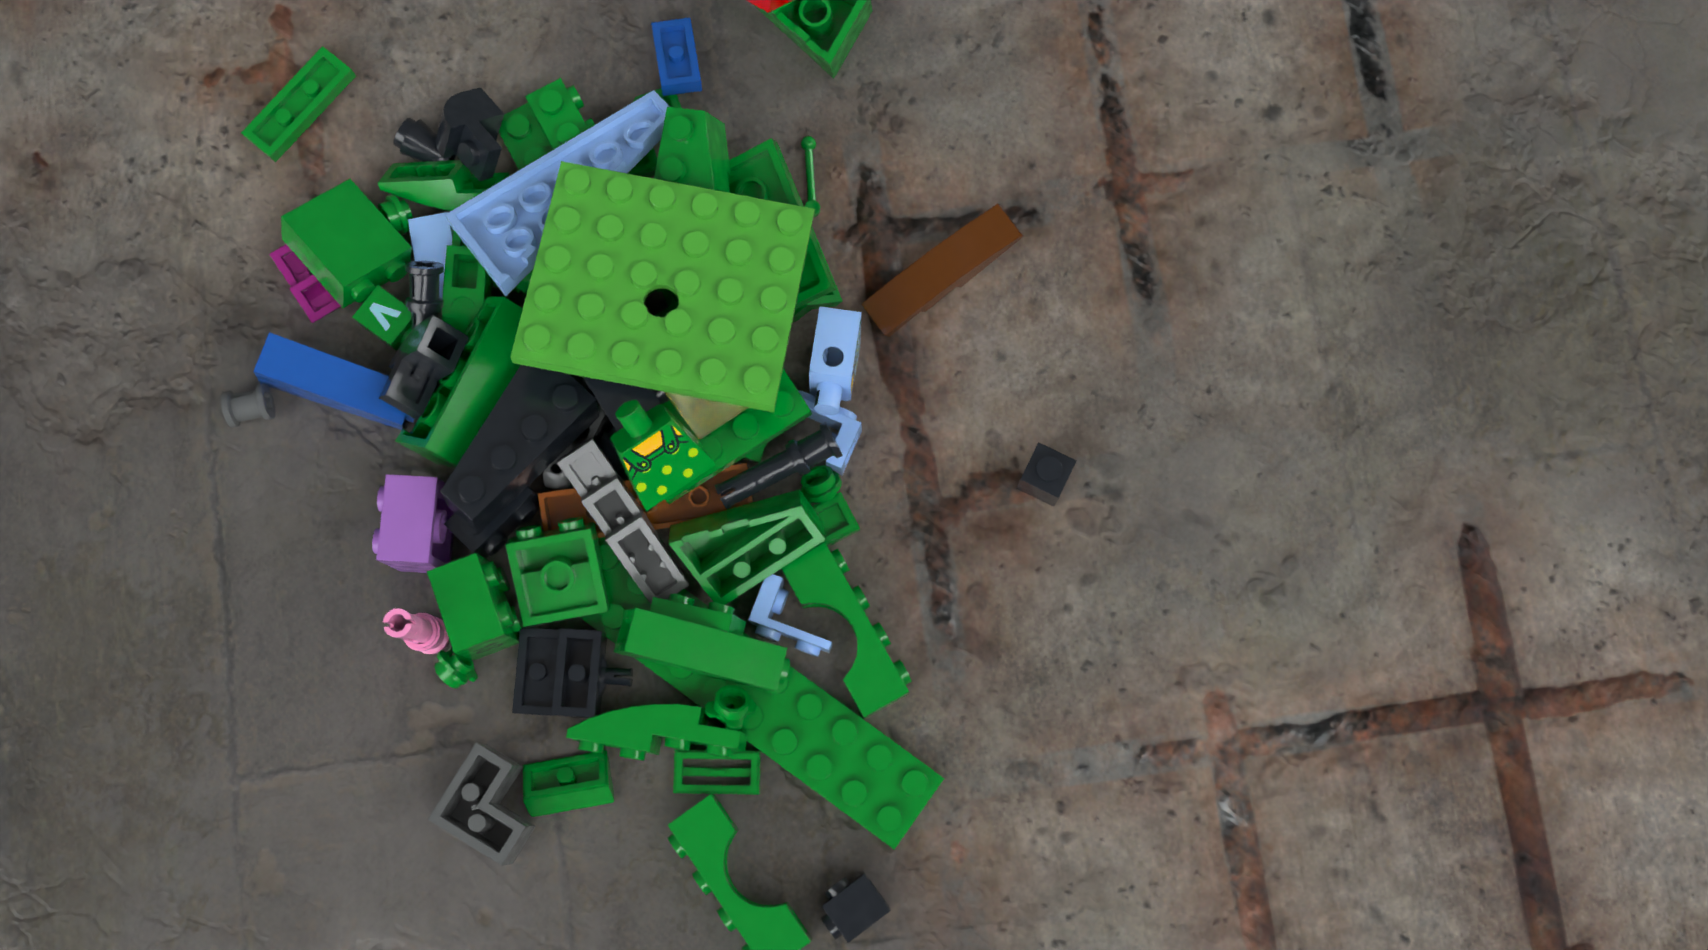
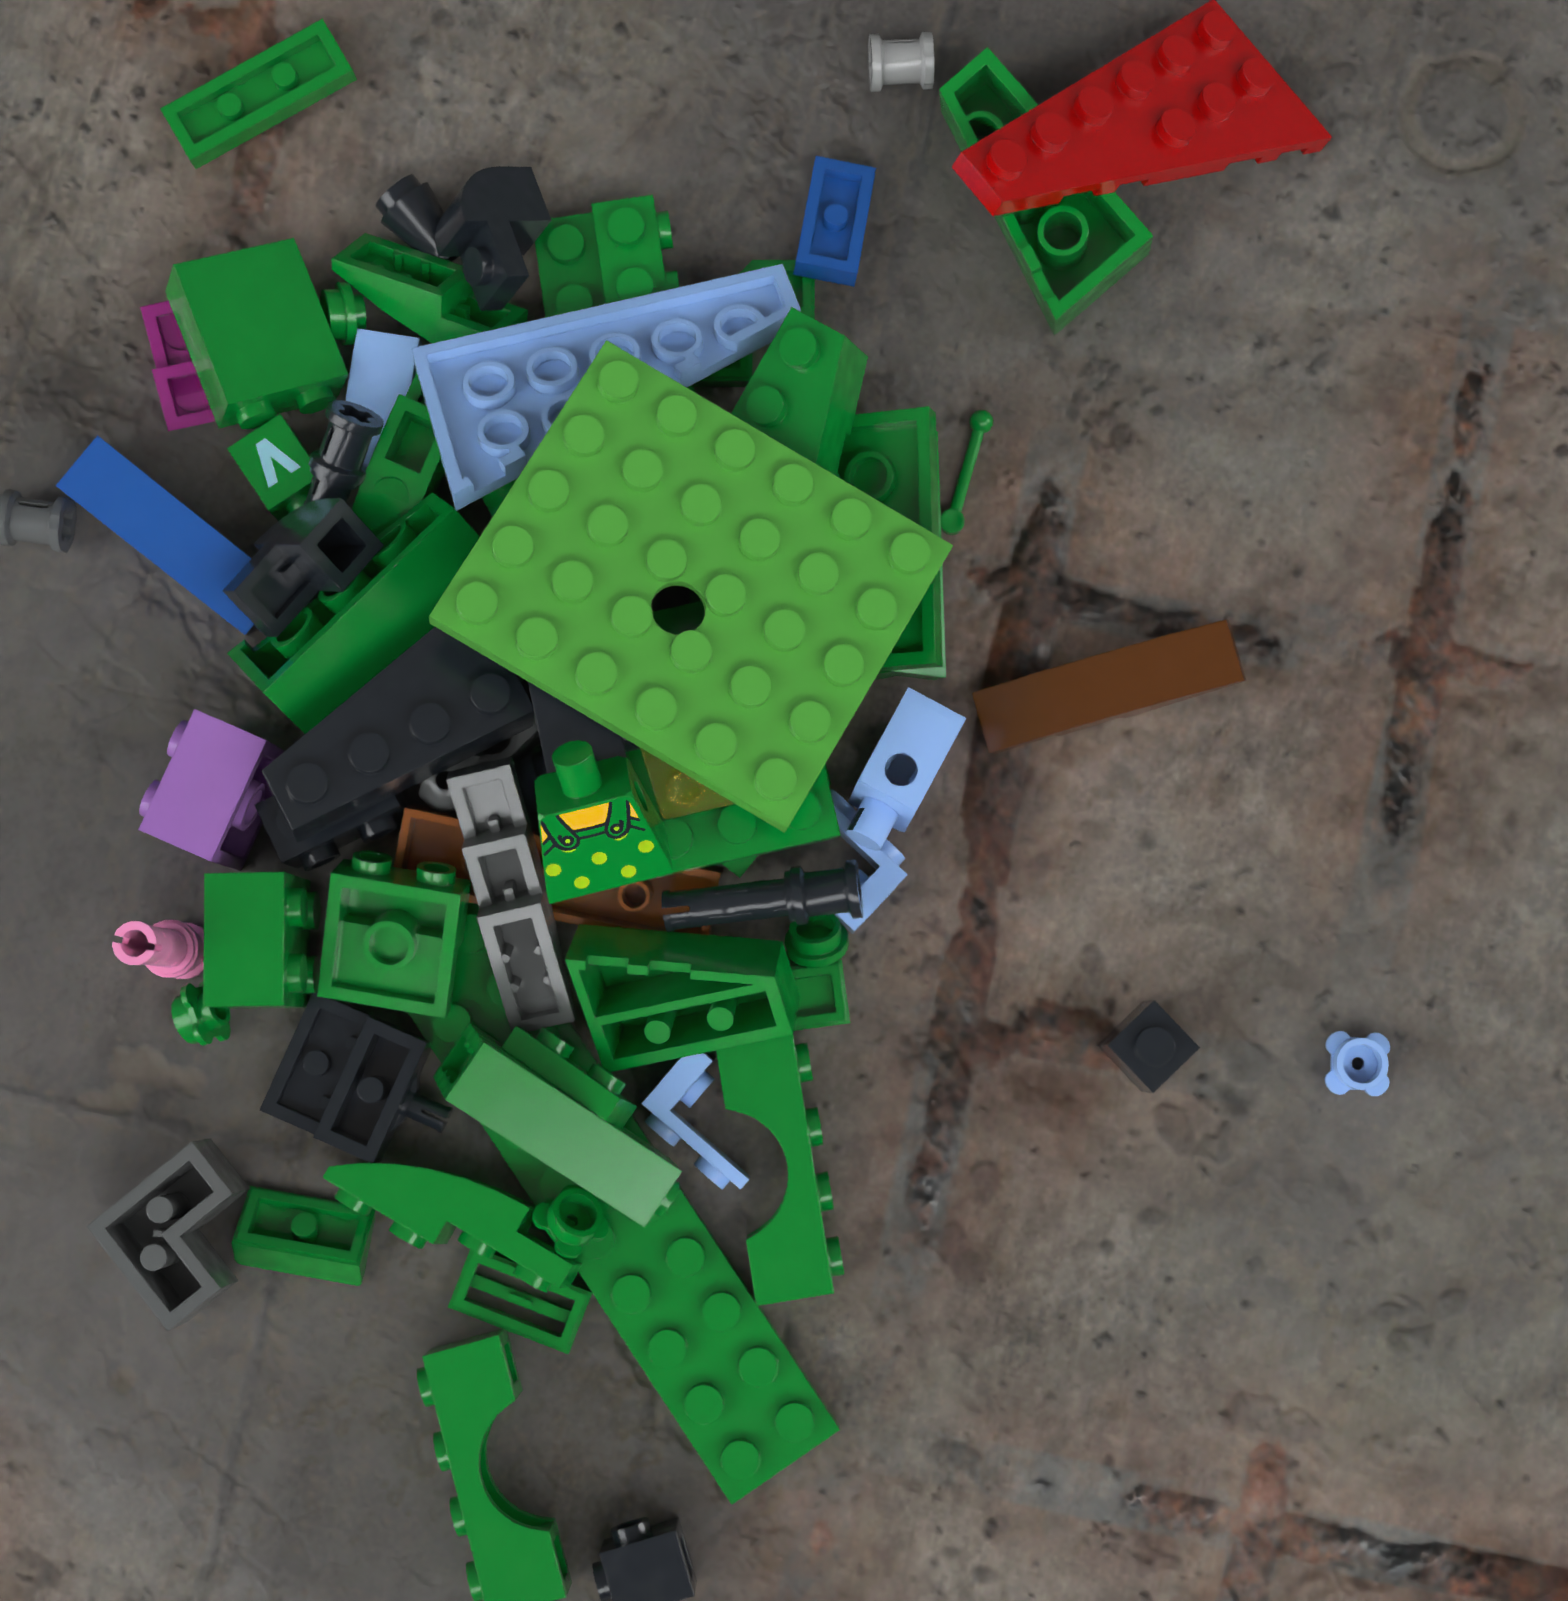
camera: 15 degrees right, 5 degrees up
none -> light blue plate [1325,1031,1390,1096]

